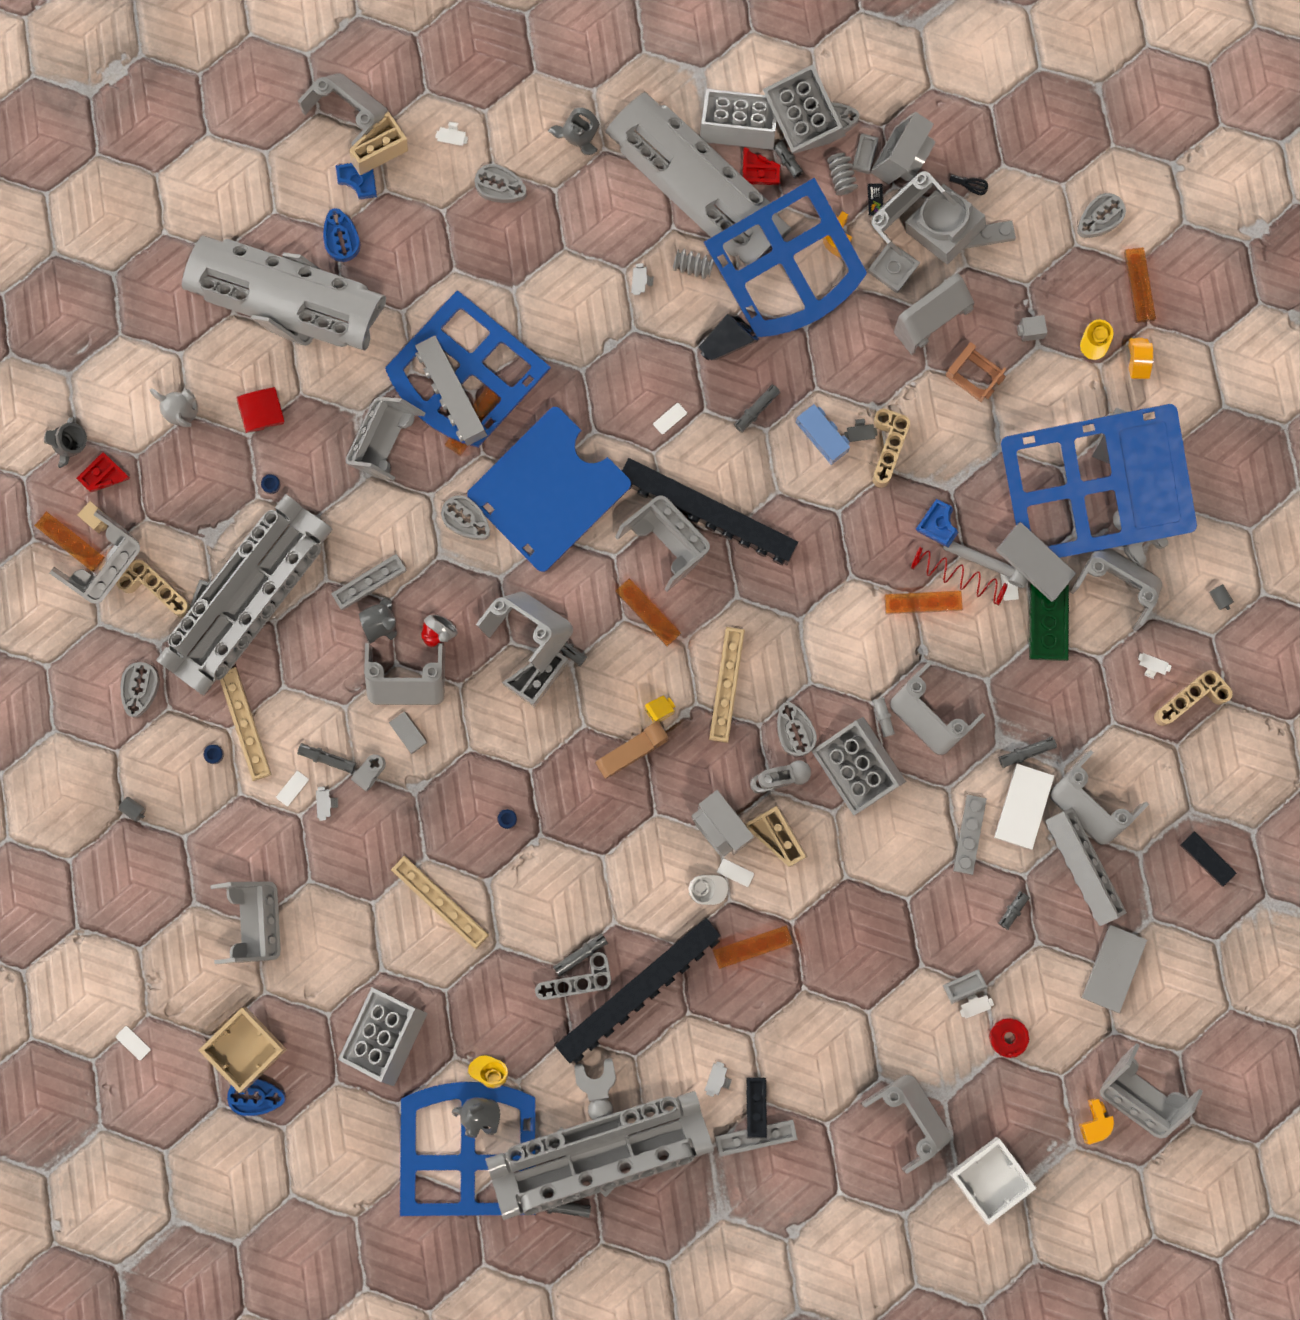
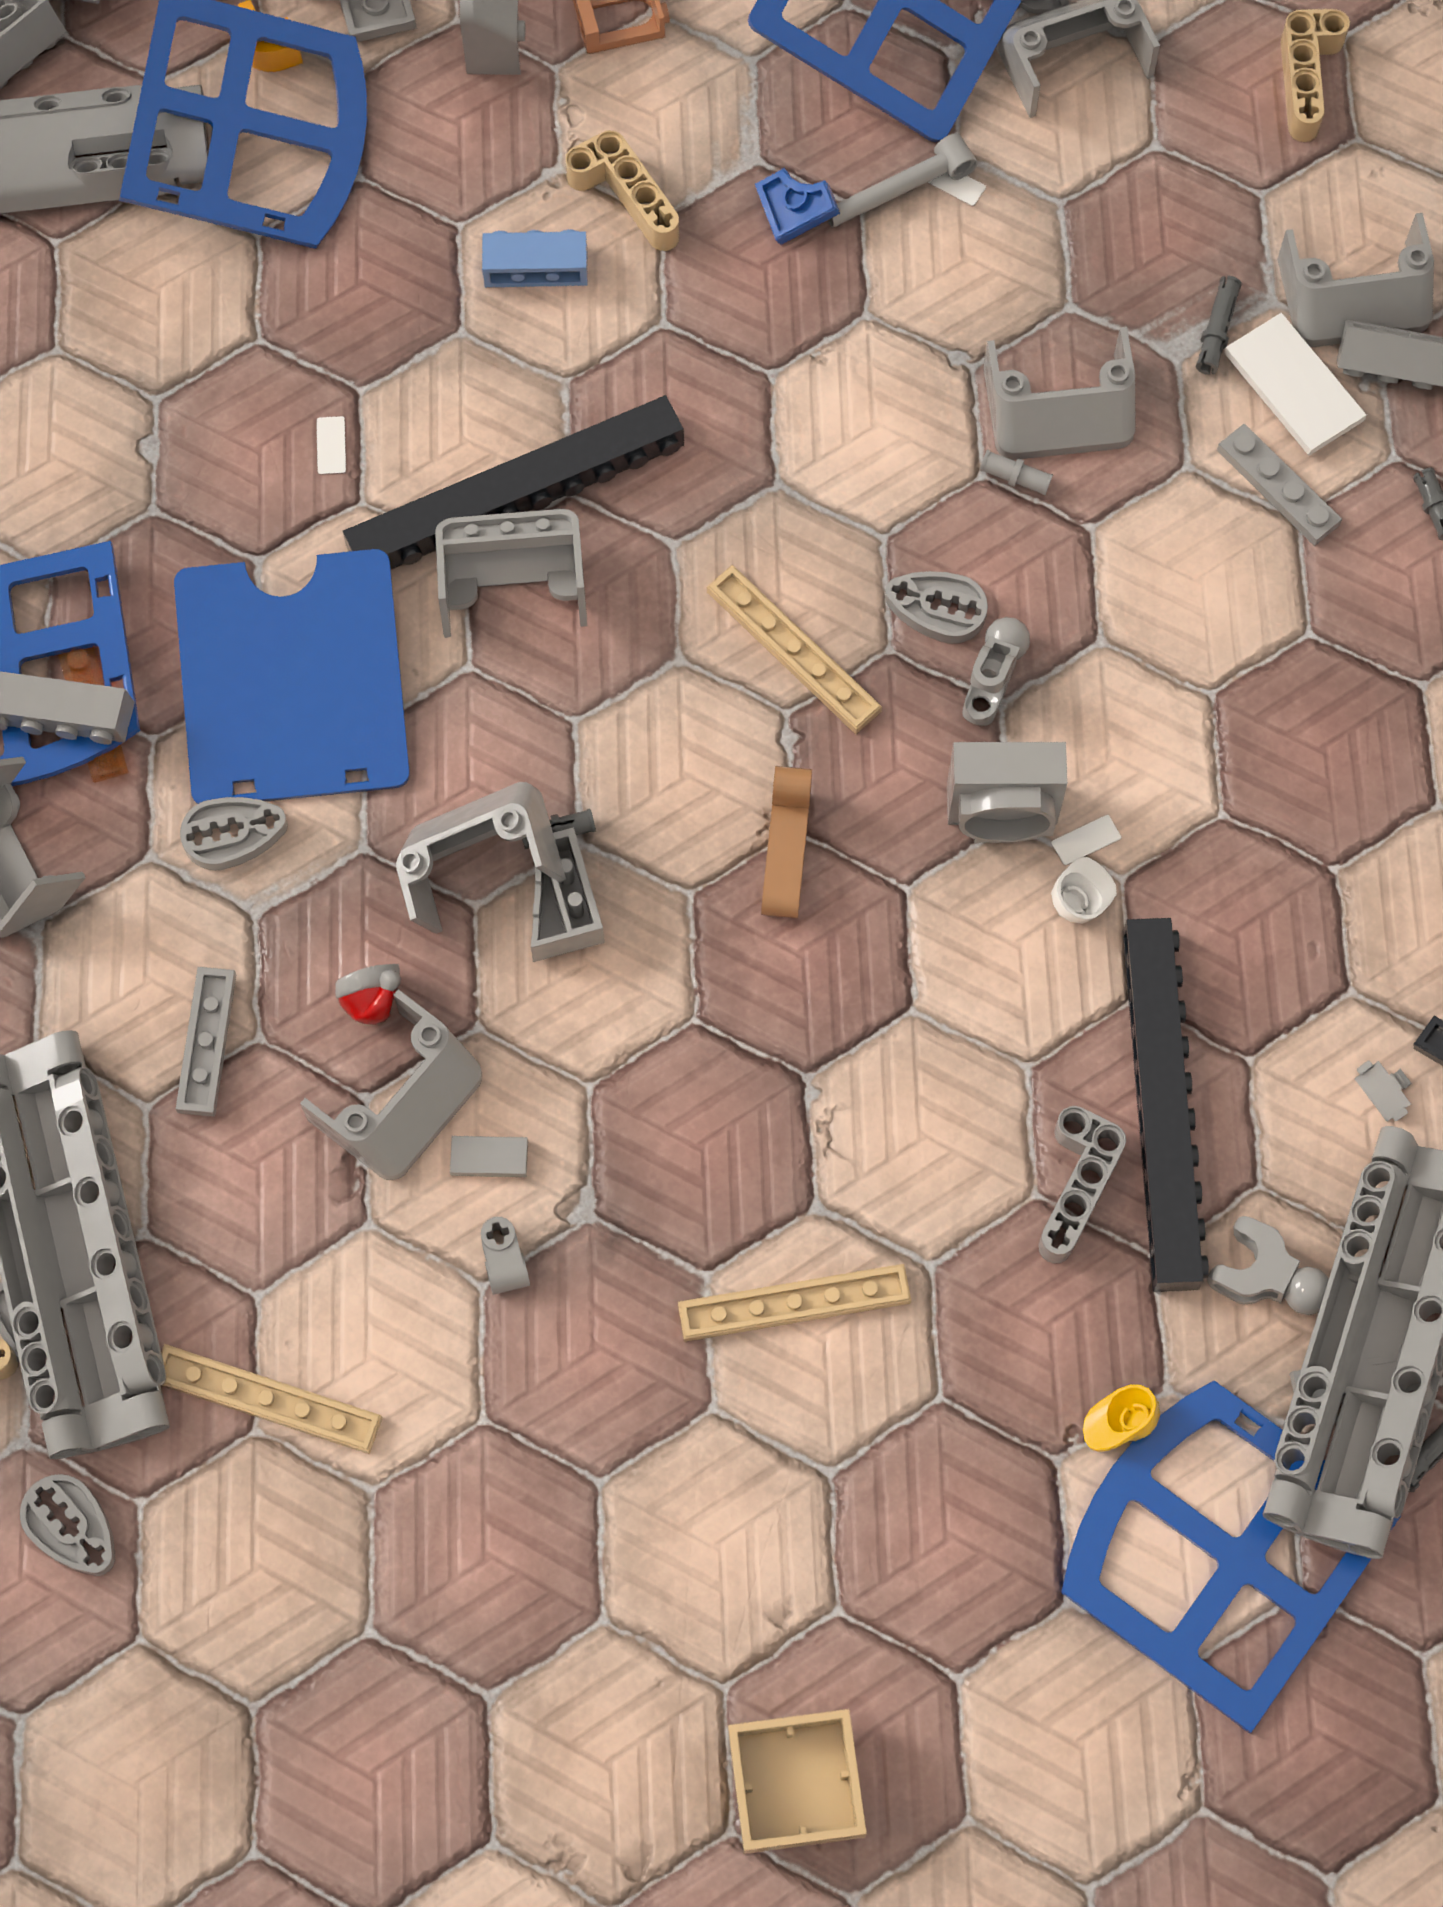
camera: 55 degrees left, 10 degrees down
dark grey piece [118,797,146,822] -> none
dark blue tile [203,744,224,764] -> none
light grey windscreen [211,882,281,964] -> none
blue piece [227,1079,286,1116] -> none
white sticker [276,771,309,806] -> none
dark grey pin [297,743,356,774] -> none
piece [316,786,338,821] -> none
light grey slope [338,987,428,1086] -> none
dark grey piece [359,597,397,644] -> none
dark grey piece [452,1097,500,1138] -> none
dark blue tile [497,809,517,829] -> none
dark grey pin [553,933,608,977] -> none
clear orange plate [615,578,681,647] -> none
piece [631,263,654,295] -> none
yellow slope [644,695,676,723] -> none
light grey piece [673,249,714,279] -> none
black slope [698,314,759,360] -> none
clear orange plate [713,925,793,969] -> none
dark grey pin [734,384,780,433] -> none
red wing [743,147,780,185] -> none
tan wedge [744,806,808,867] -> none
dark grey pin [773,141,804,178] -> none
light grey slope [812,717,906,815] -> none
dark grey piece [844,418,878,442] -> none
clear orange plate [884,591,963,615] -> none
red piece [911,547,1008,606] -> none
light grey tile [996,522,1076,602] -> none
dark green tile [1029,584,1069,661] -> none
white piece [1138,653,1171,679] -> none

